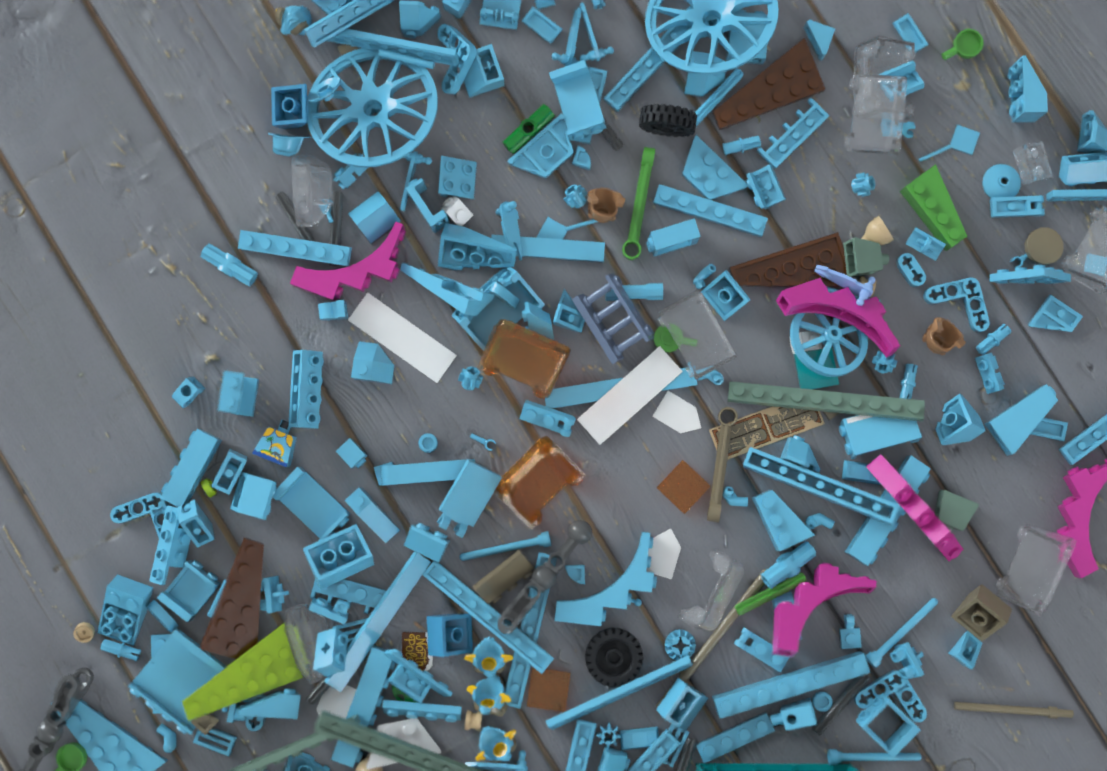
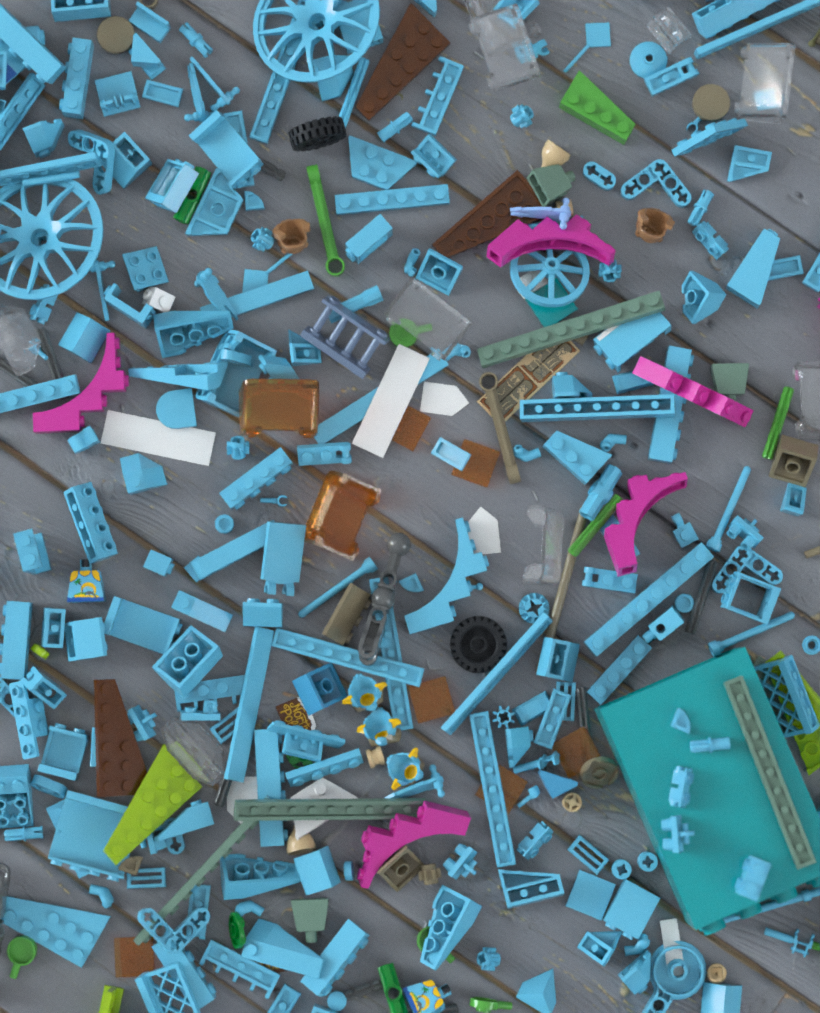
camera: 30 degrees left, 0 degrees up
medium azure brick [313,628,348,676] -> none
medium azure pin [899,364,918,399] -> none
medium azure hips [905,227,946,261] -> none
none -> medium azure window [145,159,199,213]
none -> medium azure tile [156,388,197,429]
none -> medium azure brick [219,447,293,510]
none -> clear orange tile [392,406,431,452]
none -> medium azure tile [431,437,471,471]
none -> bright green axle [762,386,794,460]

